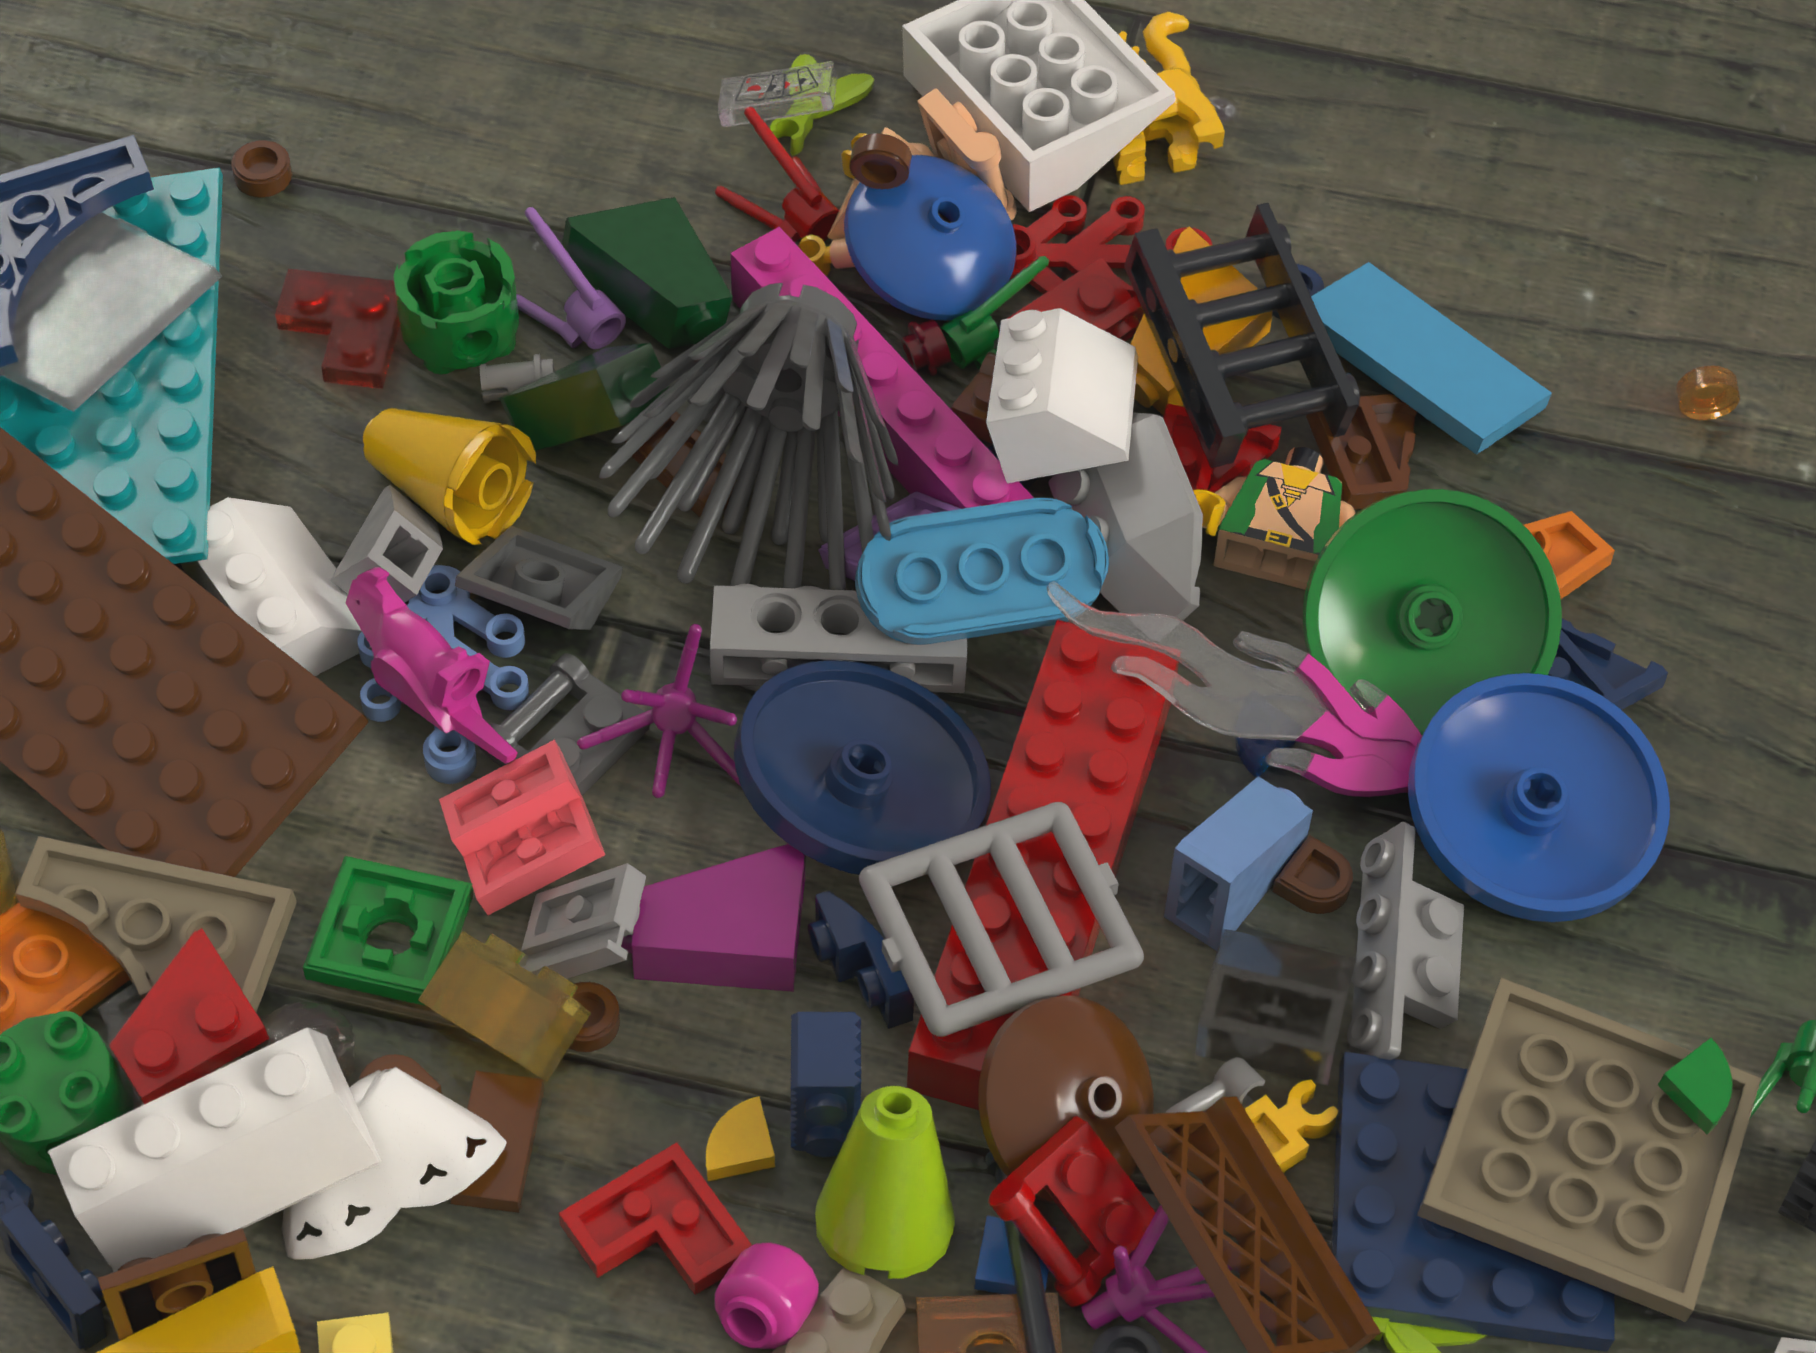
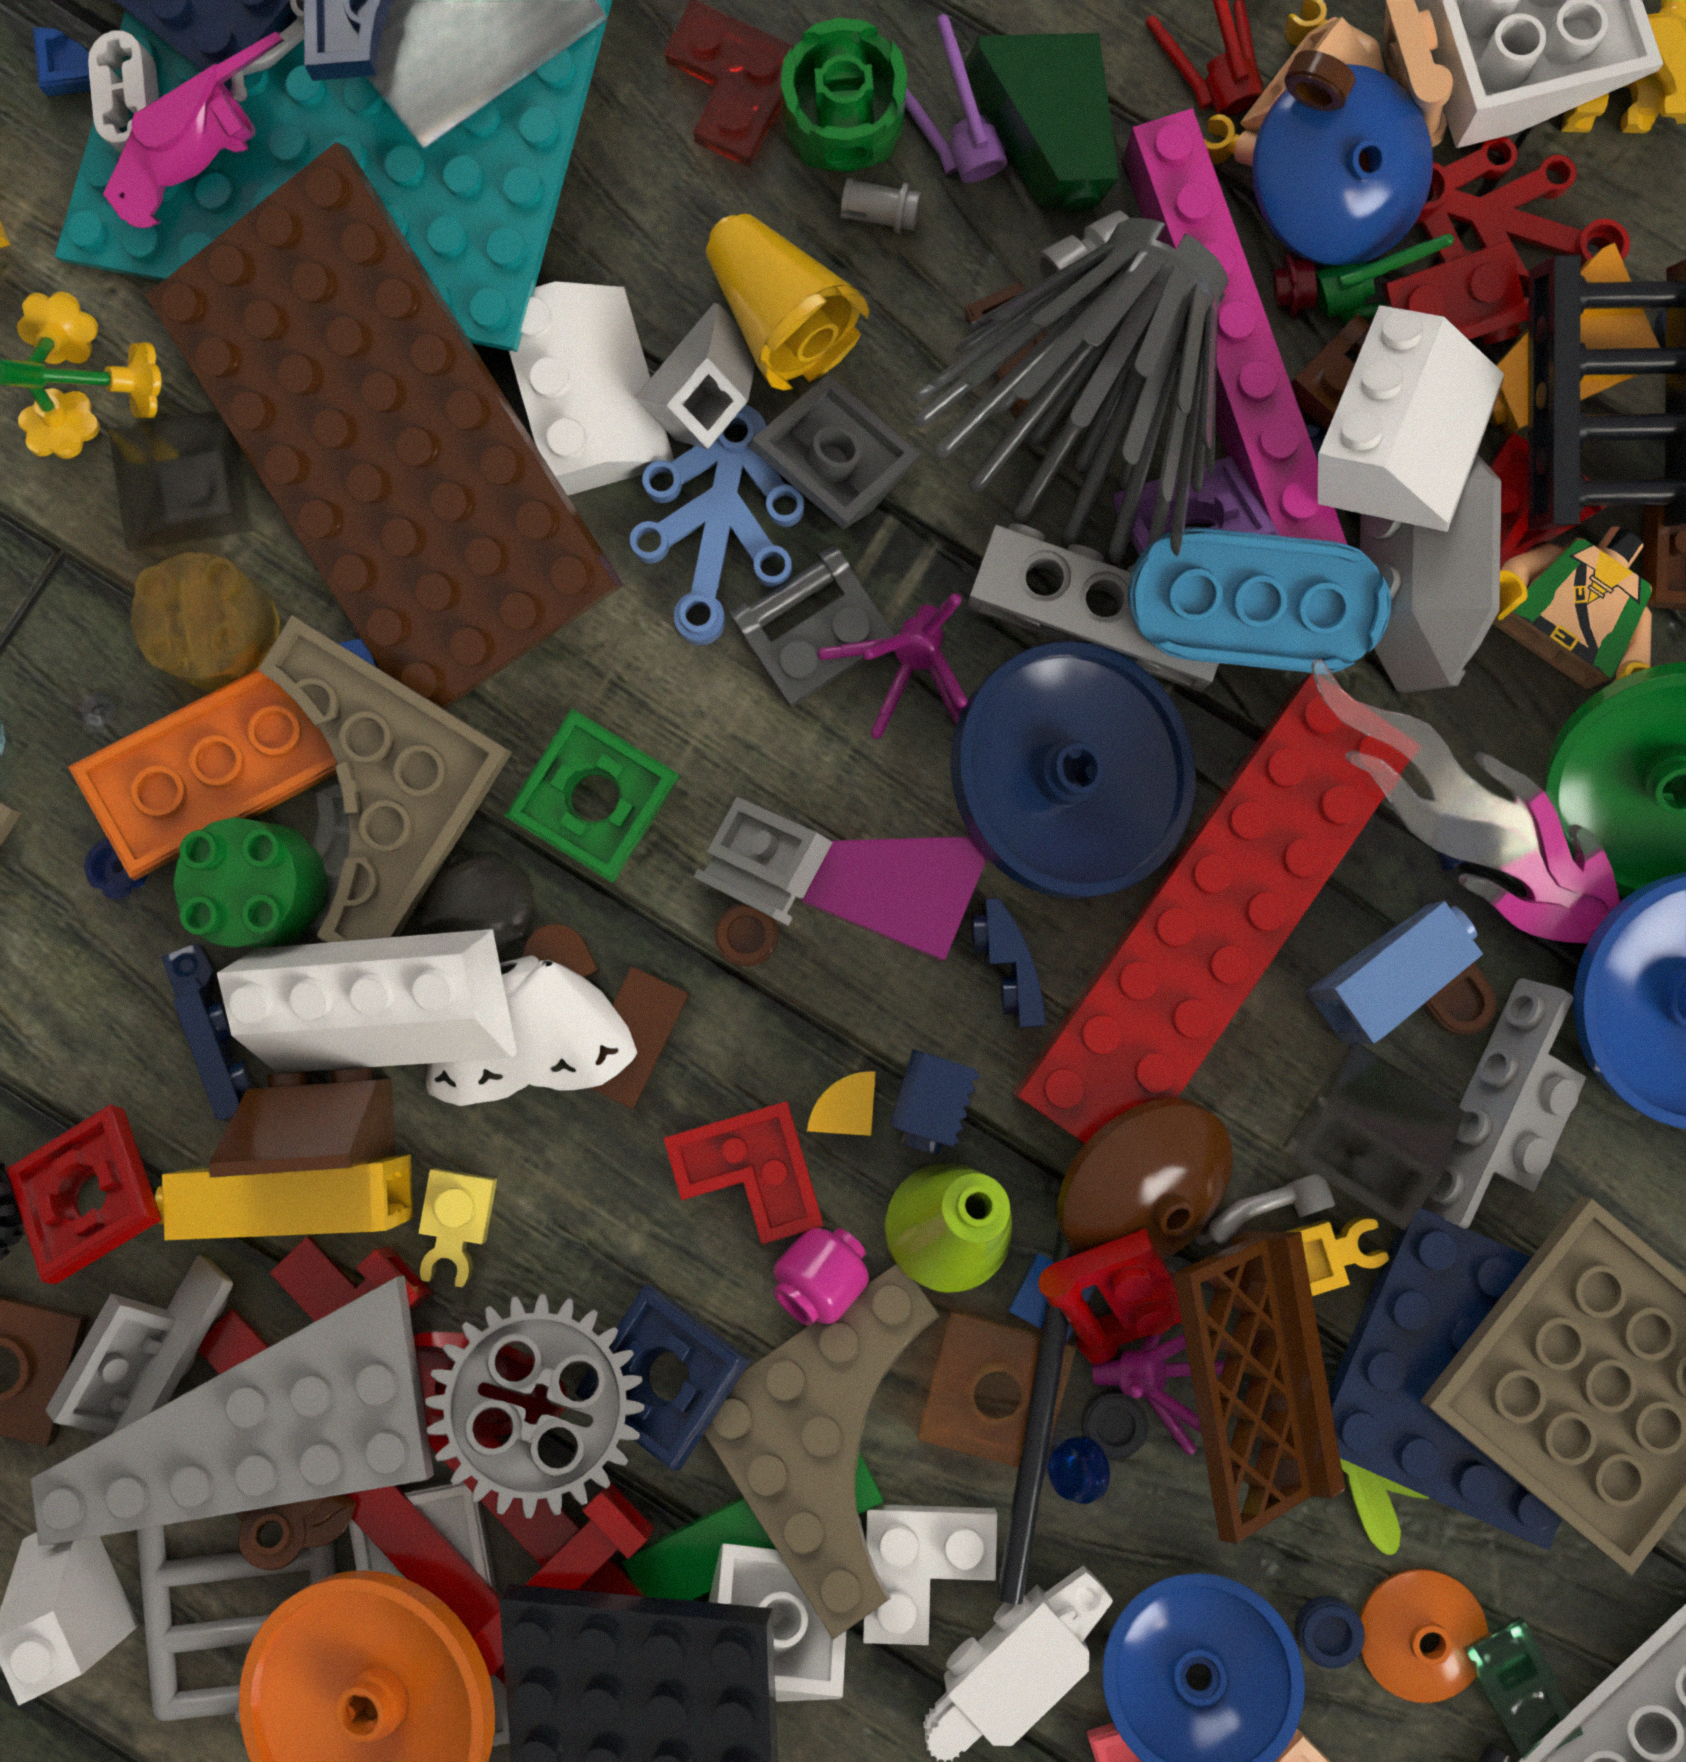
camera: 20 degrees right, 30 degrees up
red wing [109,928,269,1105] -> none
dark pink animal [345,567,517,764] -> none
clear yellow brick [418,931,591,1082] -> none
coral slope [439,740,605,915] -> none
dark green slope [500,343,670,451] -> none
light grey bar [859,802,1144,1037] -> none

